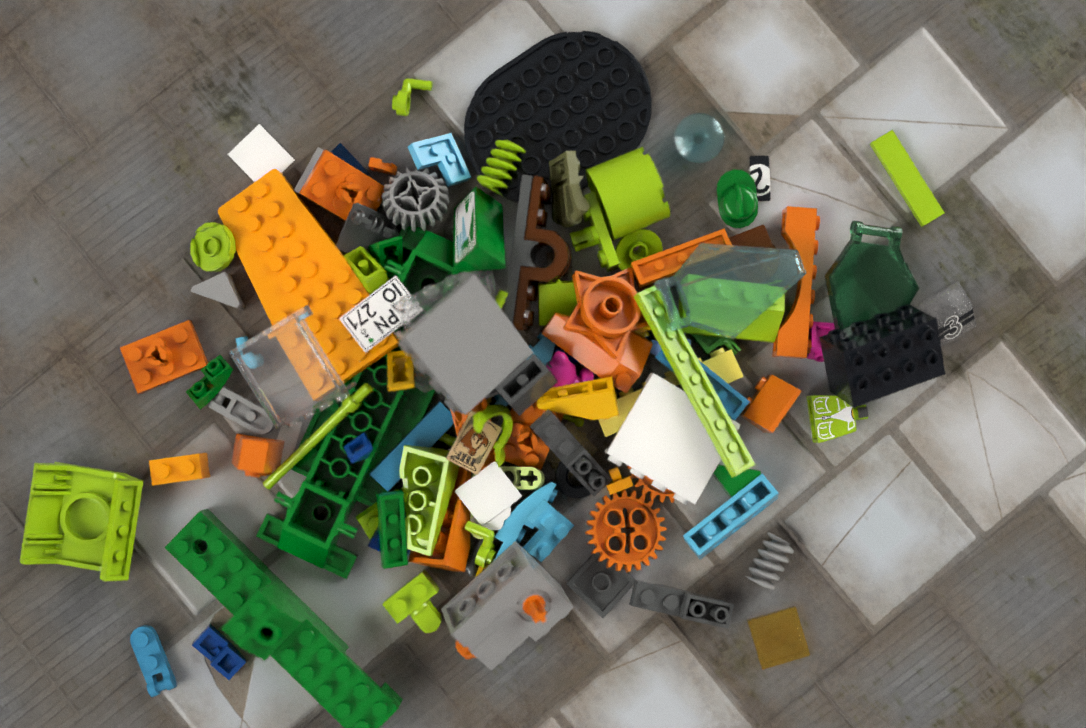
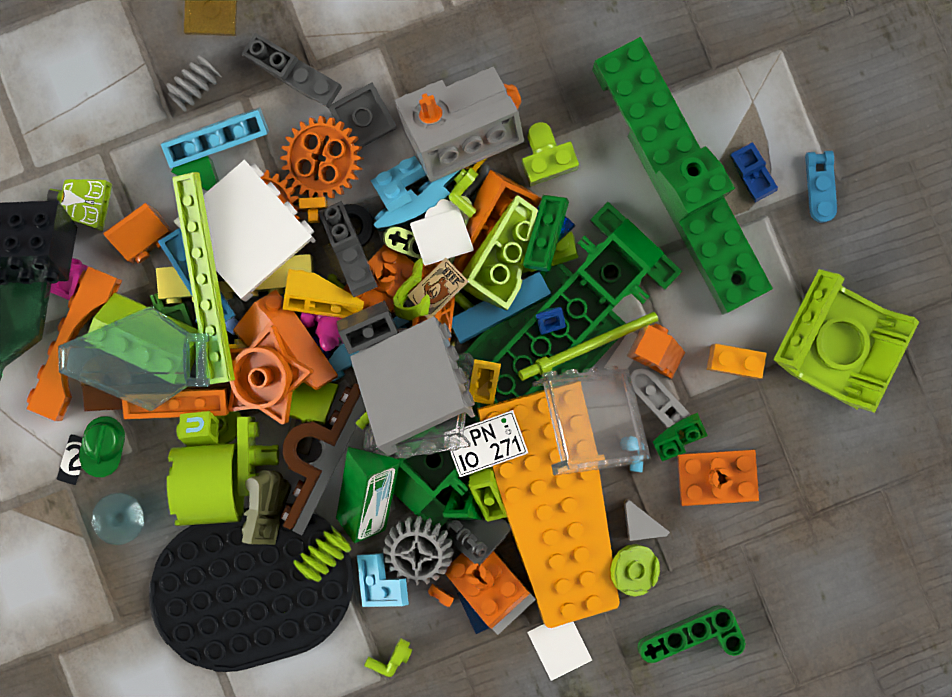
camera: 165 degrees left, 0 degrees up
none -> lime brick [176,411,219,446]
none -> green beam [637,605,746,663]

